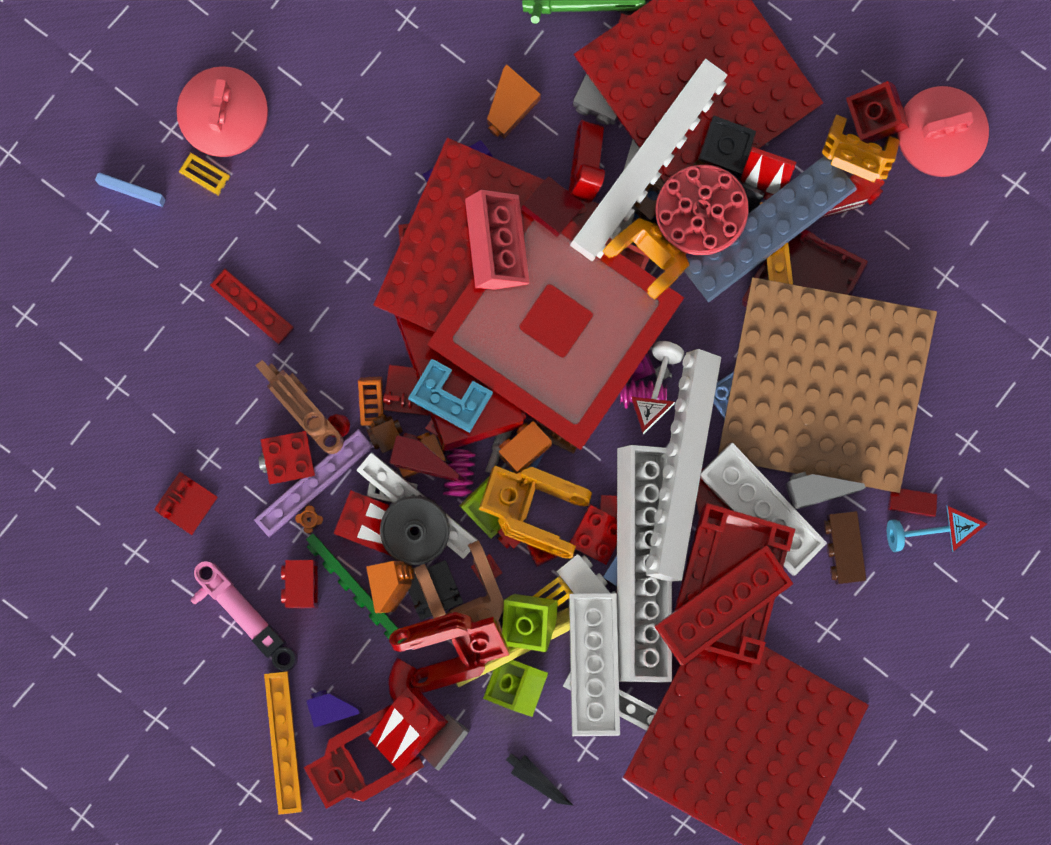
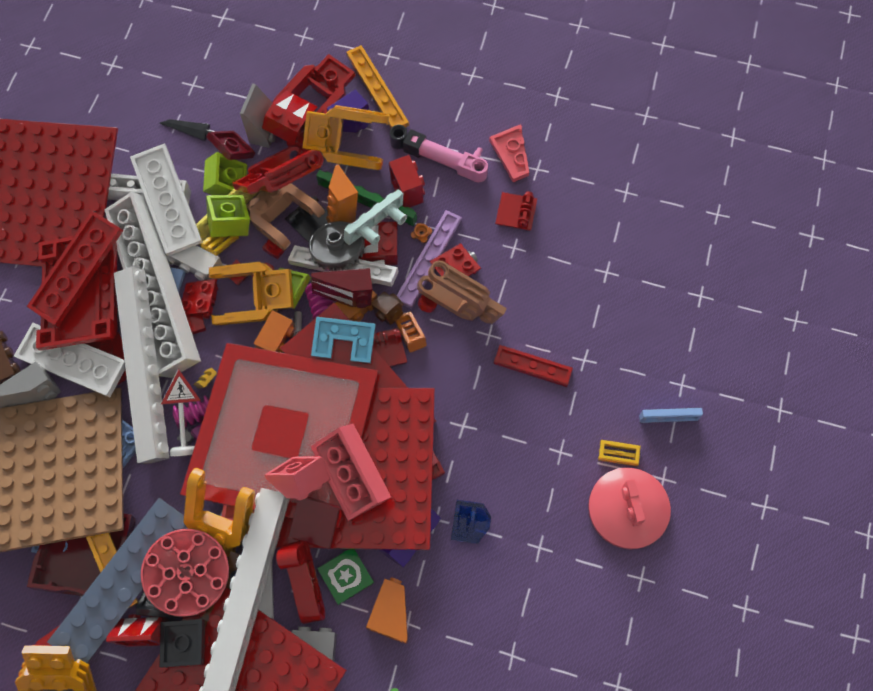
camera: 155 degrees right, 15 degrees down
none -> yellow tile [193,368,217,389]
none -> dark red tile [206,131,256,160]
none -> coral slope [265,457,330,500]
none -> light orange plate [303,105,390,170]
none -> green tile [317,549,374,605]
none -> light aqua plate [344,189,407,246]
none -> clear blue slope [451,499,491,544]
none -> coral wing [489,124,529,182]

